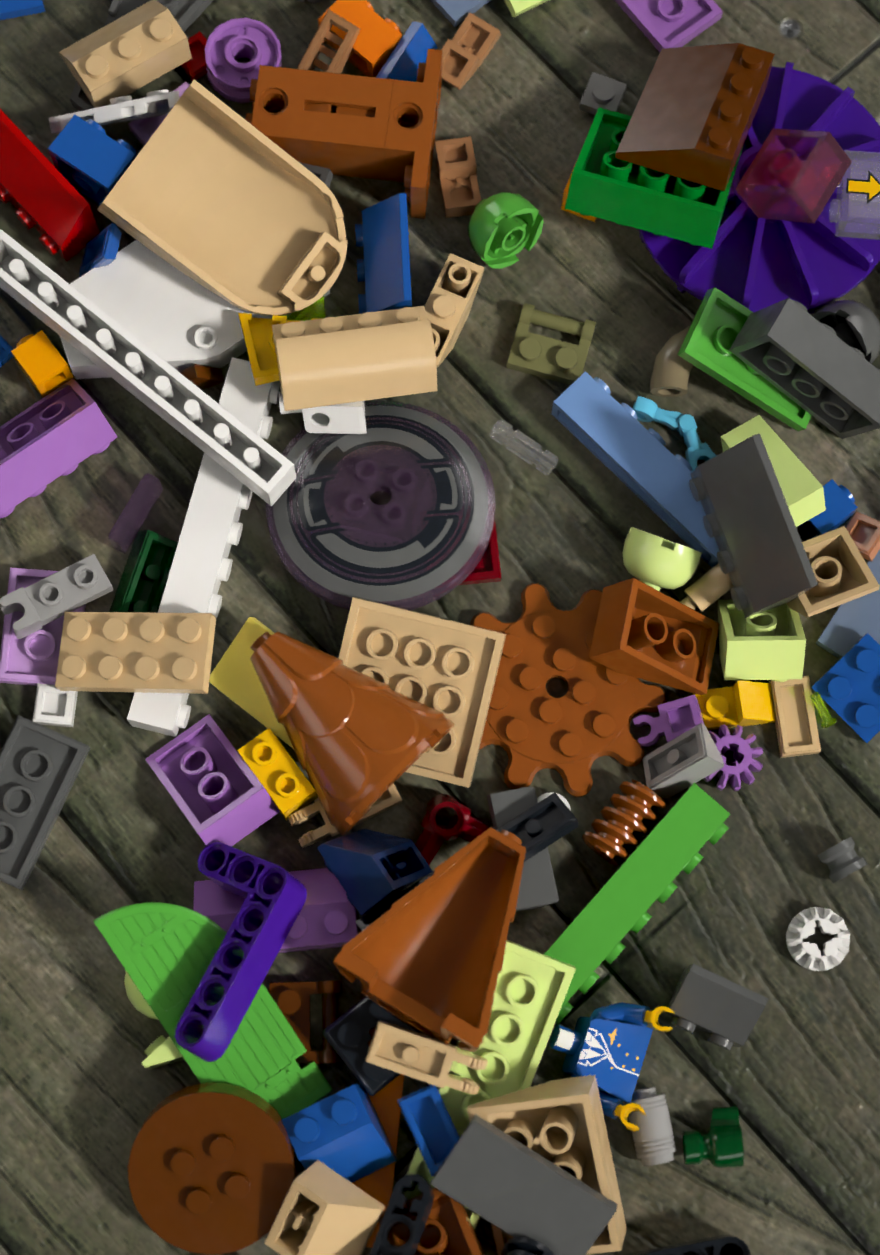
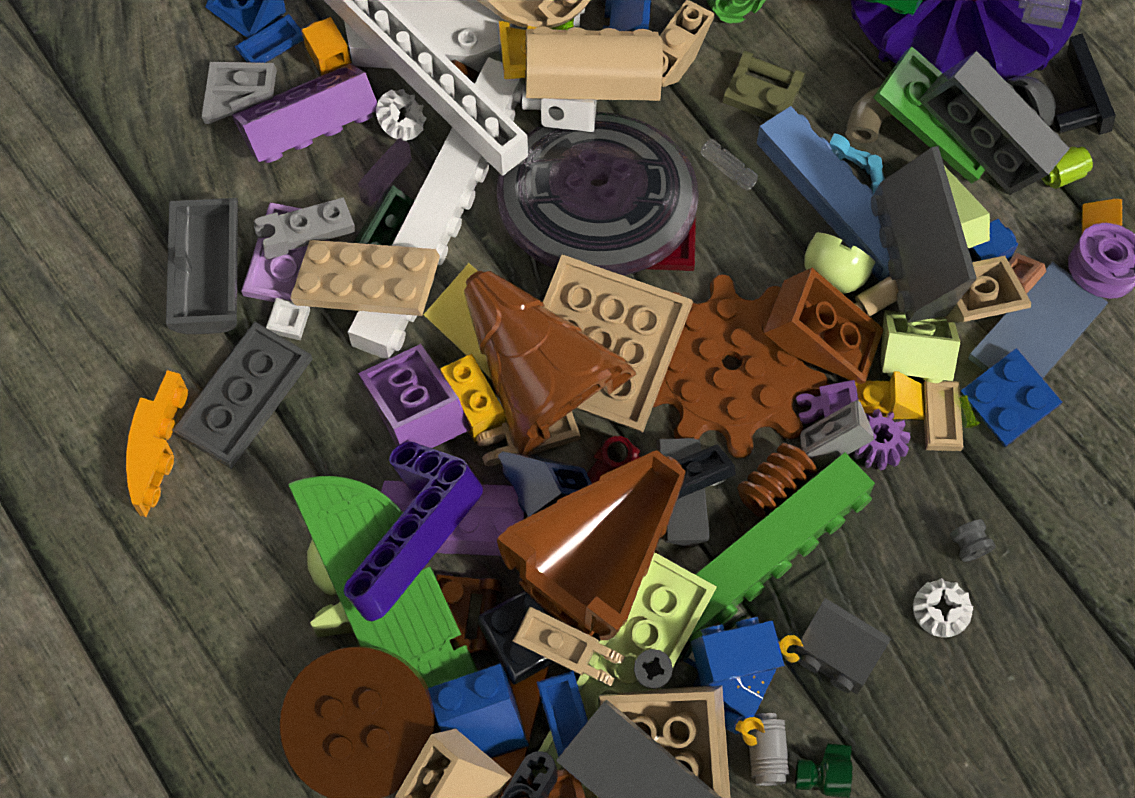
camera: 10 degrees right, 10 degrees down
none -> white gear [376,89,427,141]
none -> dark grey wheel [634,649,673,690]
none -> blue brick [691,617,785,686]

